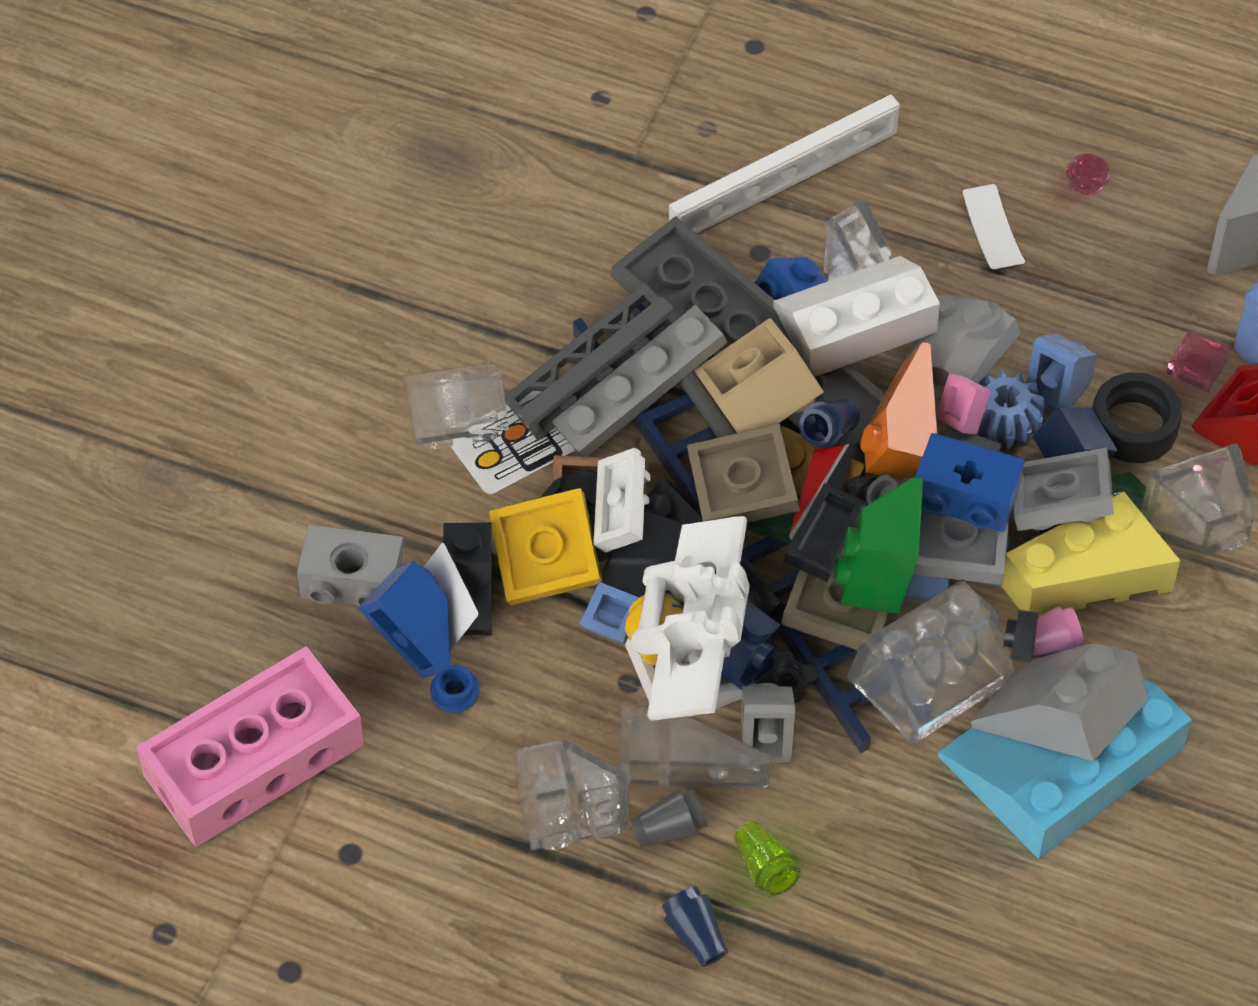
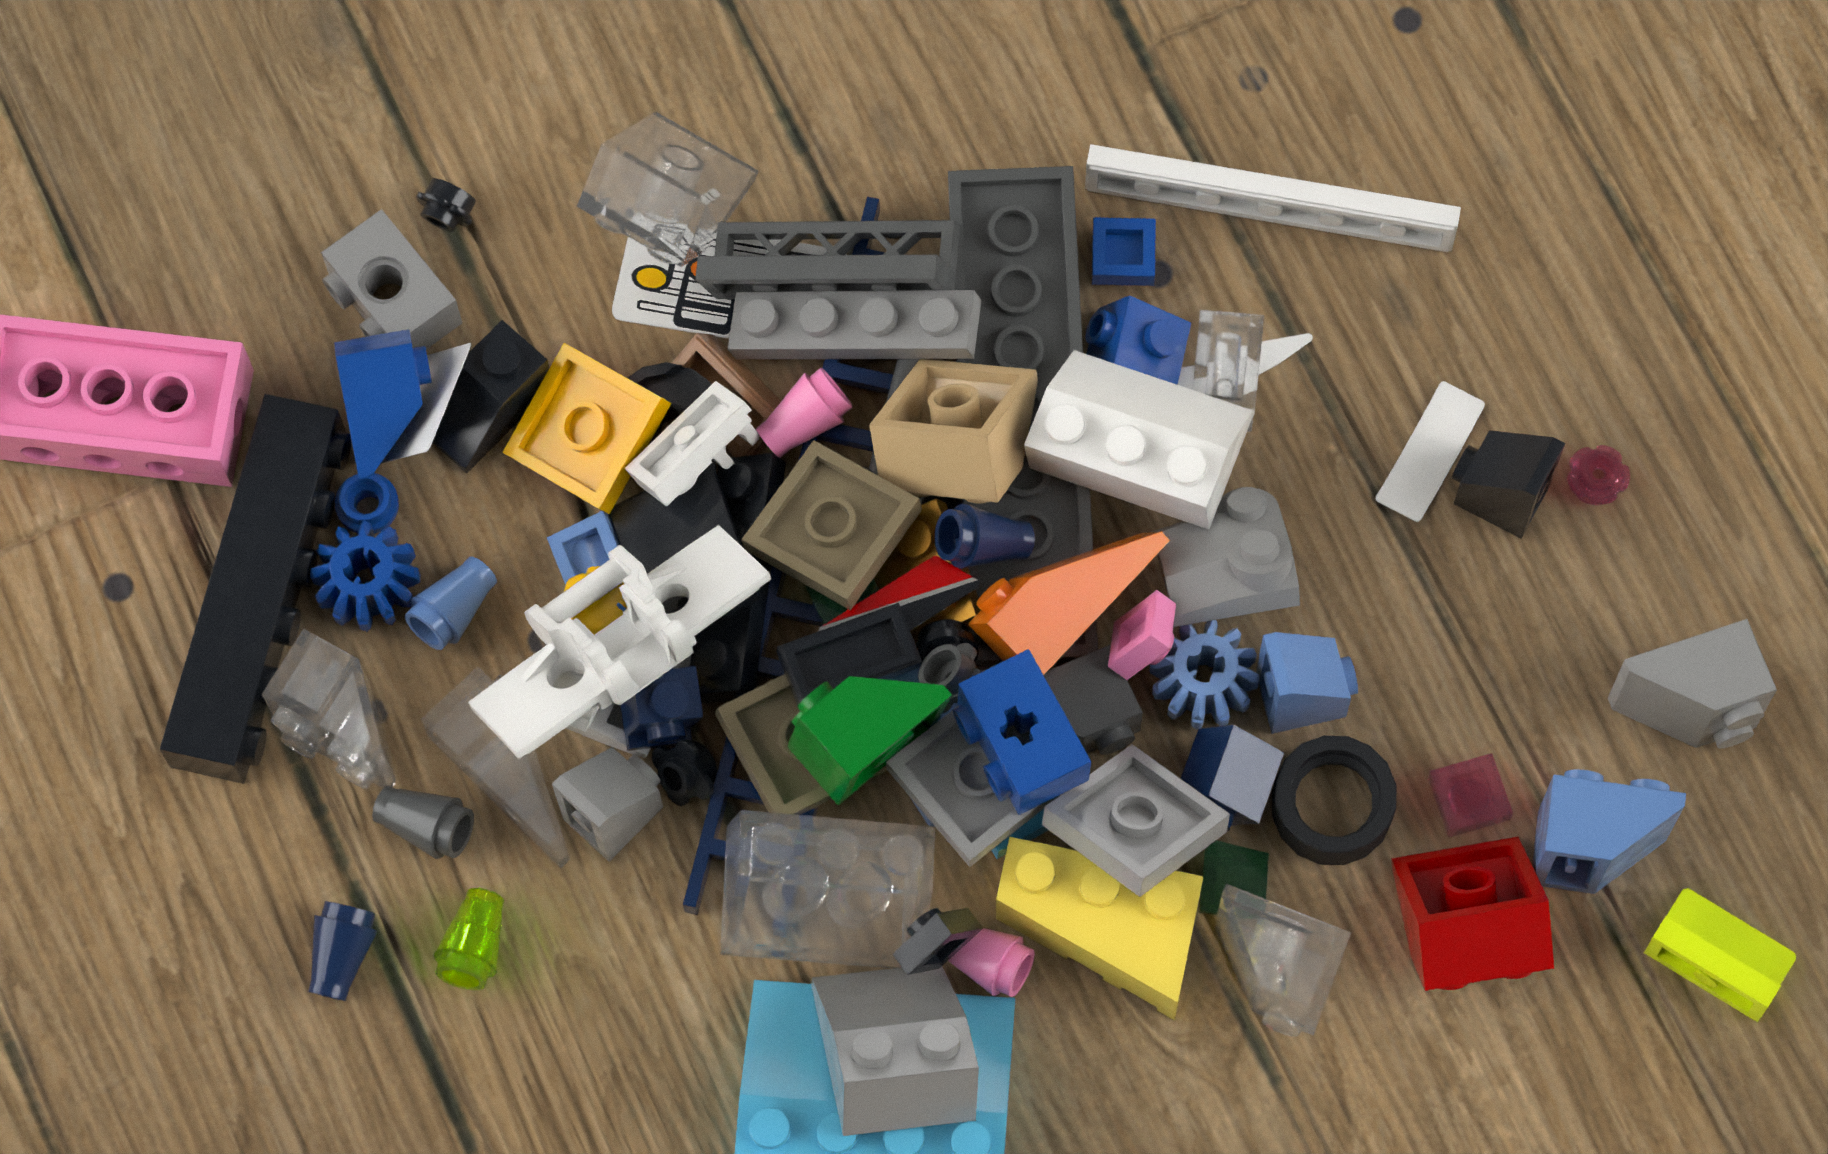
camera: 45 degrees right, 15 degrees up
none -> black brick [160,394,351,784]
none -> blue gear [310,520,421,632]
none -> medium blue cone [405,556,497,650]
none -> black plate [416,178,476,232]
none -> bright pink cone [756,368,853,458]
none -> blue plate [1092,217,1156,286]
none -> black slope [1451,430,1565,539]

